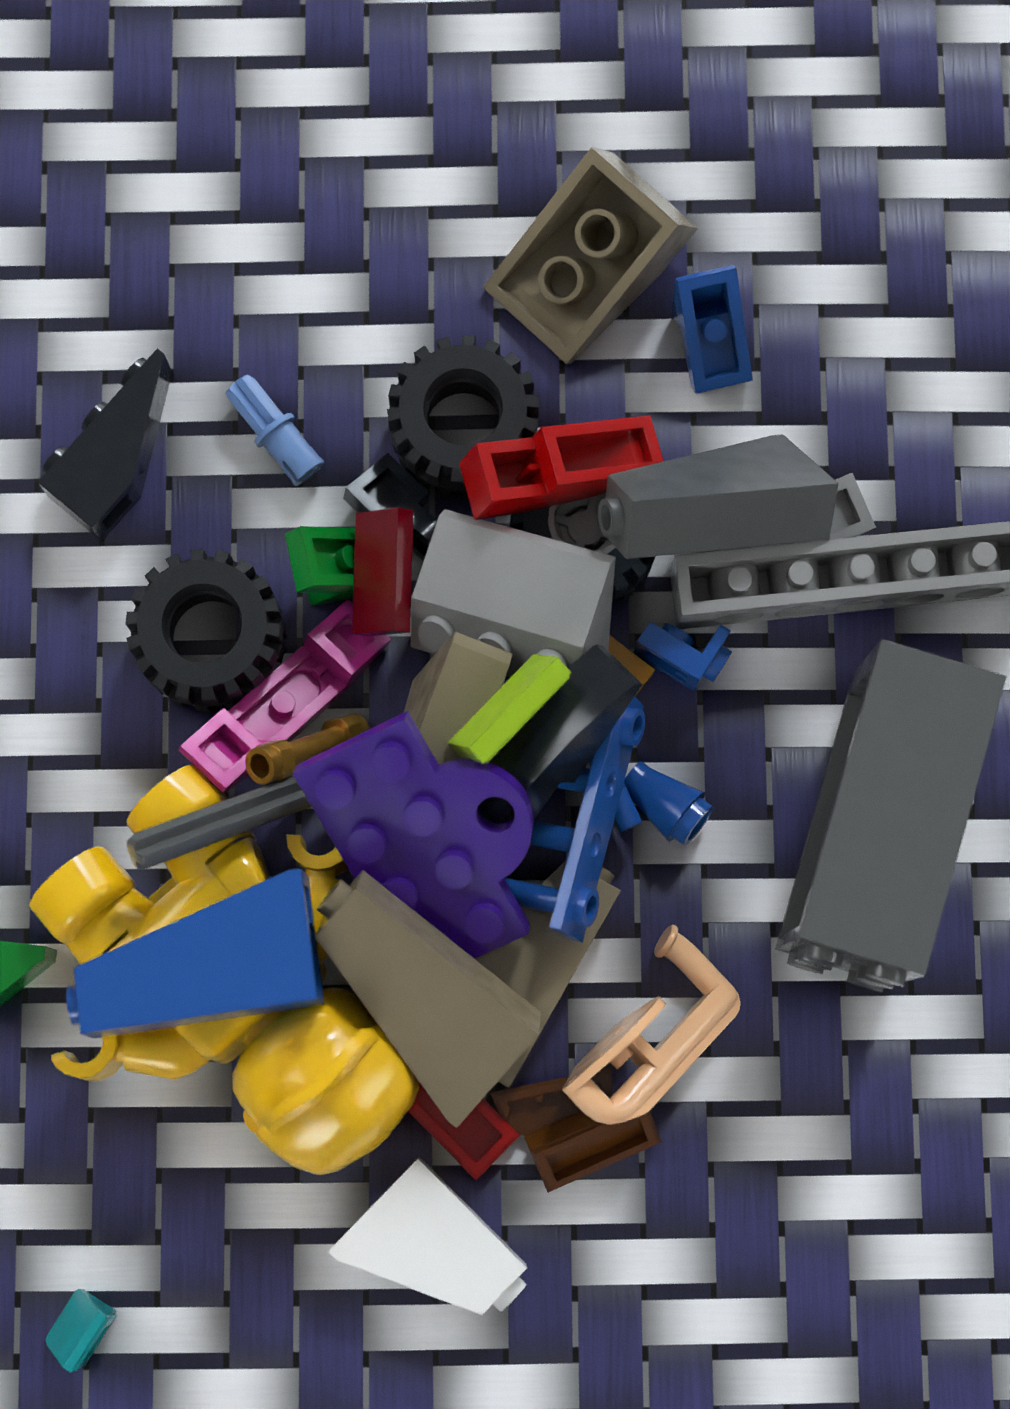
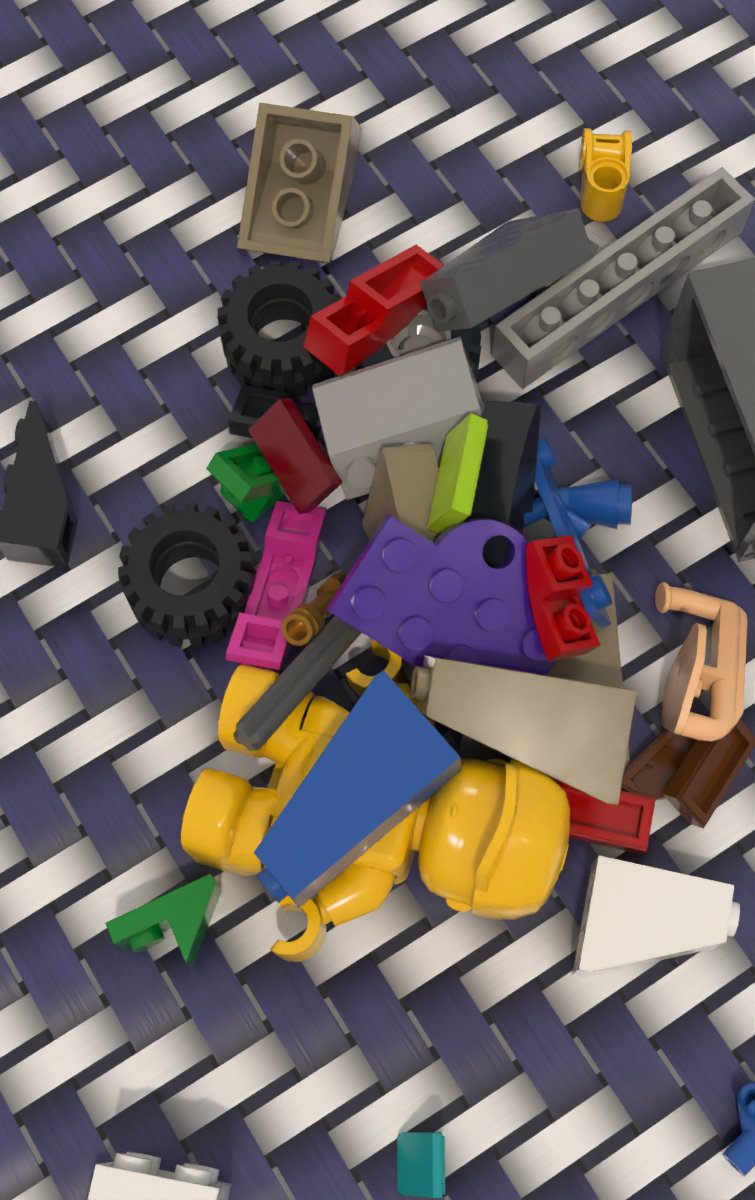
camera: 30 degrees left, 10 degrees down
medium blue axle [226,375,325,486] -> none
blue bracket [633,621,732,691] -> none
blue slope [672,265,753,394] -> none
none -> red slope [526,535,601,662]
none -> yellow piece [579,128,632,222]

